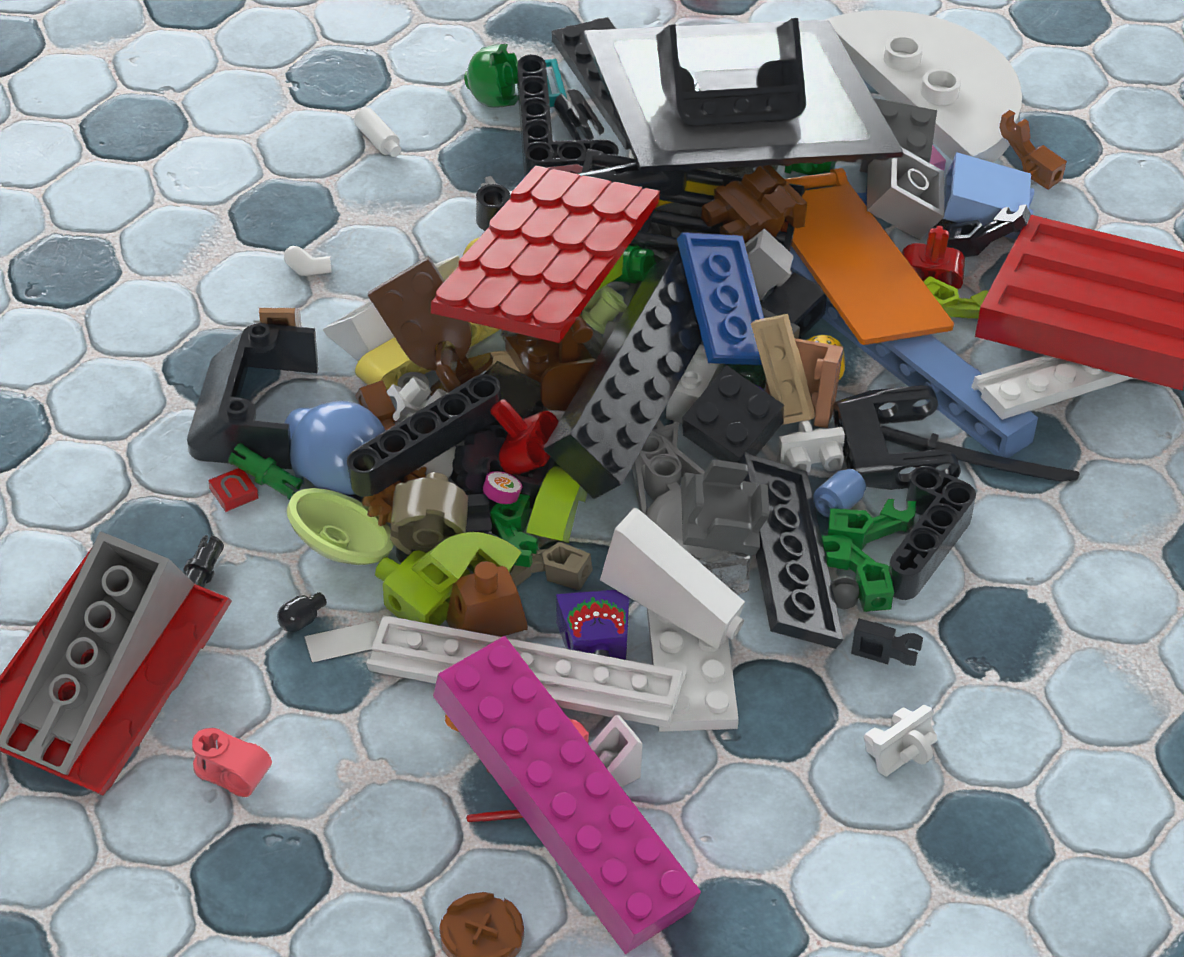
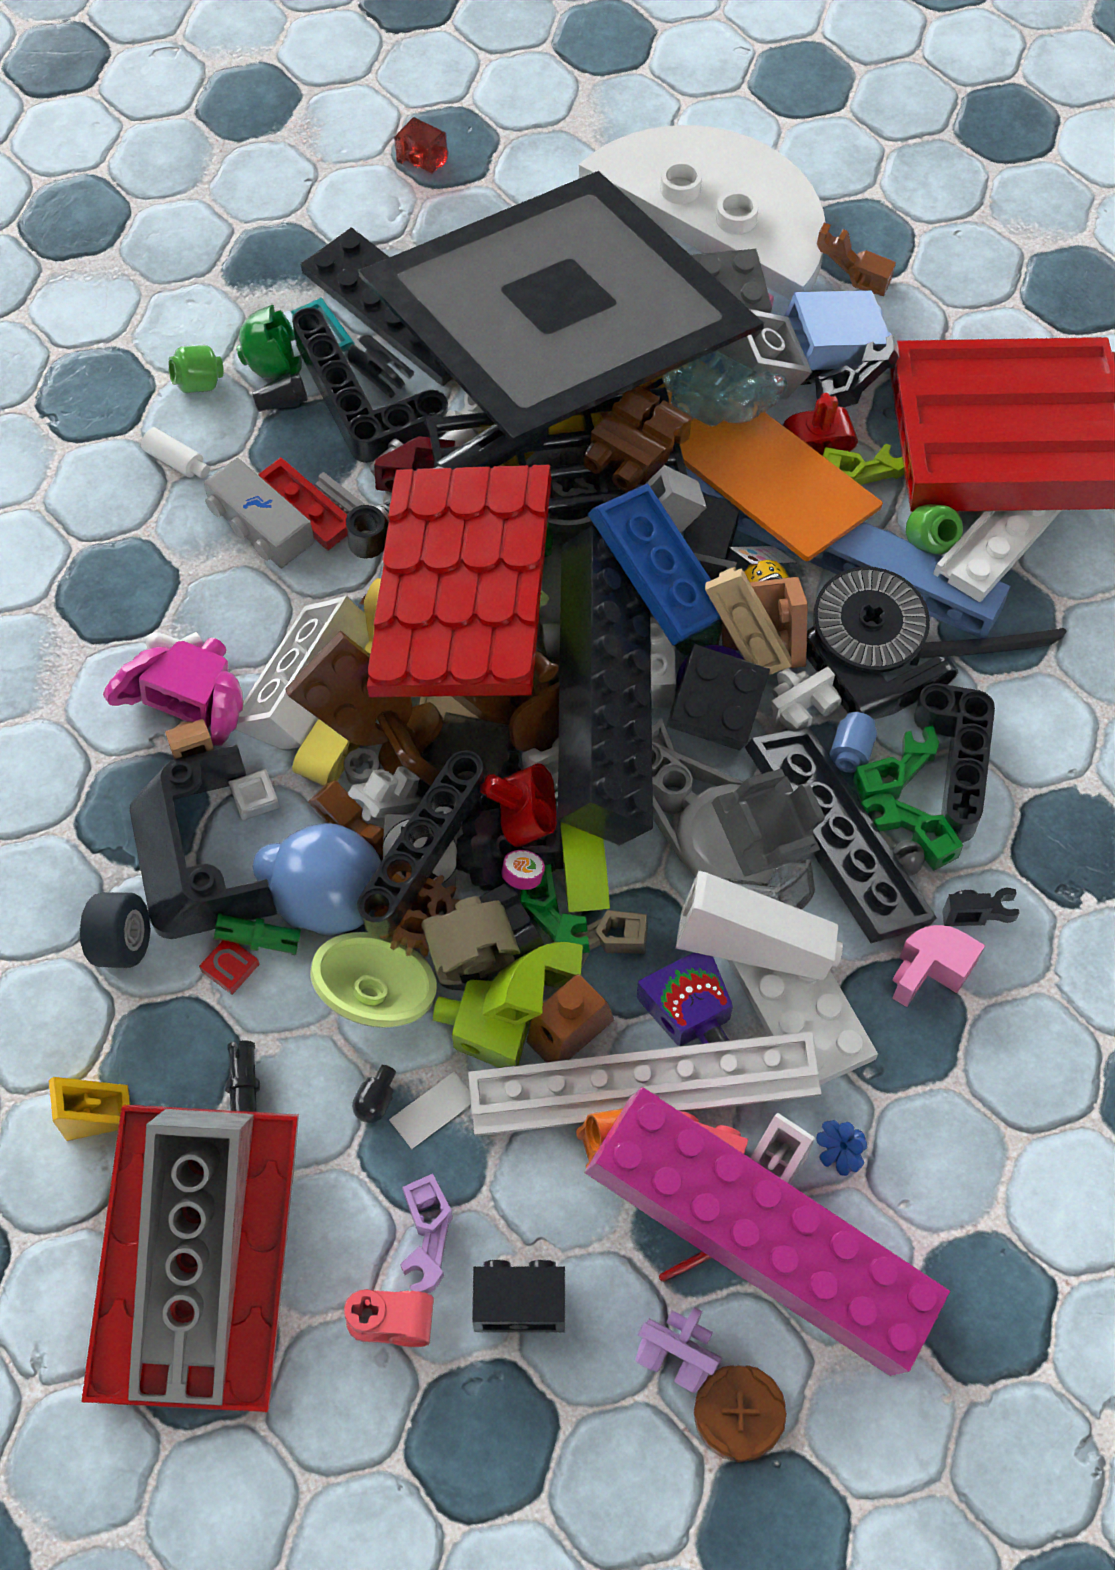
camera: 20 degrees left, 15 degrees up
black windscreen [656,18,807,127] -> none
white hips [864,705,937,777] -> none
none -> yellow slope [49,1077,130,1141]
none -> black wheel [79,892,151,968]
none -> dark pink torso [103,638,244,746]
none -> bright green head [168,345,224,393]
none -> light grey brick [203,457,315,569]
none -> white tile [229,769,280,821]
none -> black cone [252,372,308,412]
none -> red plate [258,457,347,551]
none -> lavender piece [400,1174,453,1293]
none -> black brick [472,1260,565,1332]
none -> lavender hips [635,1307,722,1393]
none -> clear light blue torso [661,351,789,426]
none -> white sticker [729,546,797,564]
none -> piece [813,567,930,673]
none -> blue plant [816,1120,867,1176]
none -> bright pink brick [892,925,985,1007]
none -> bright green head [906,504,963,554]

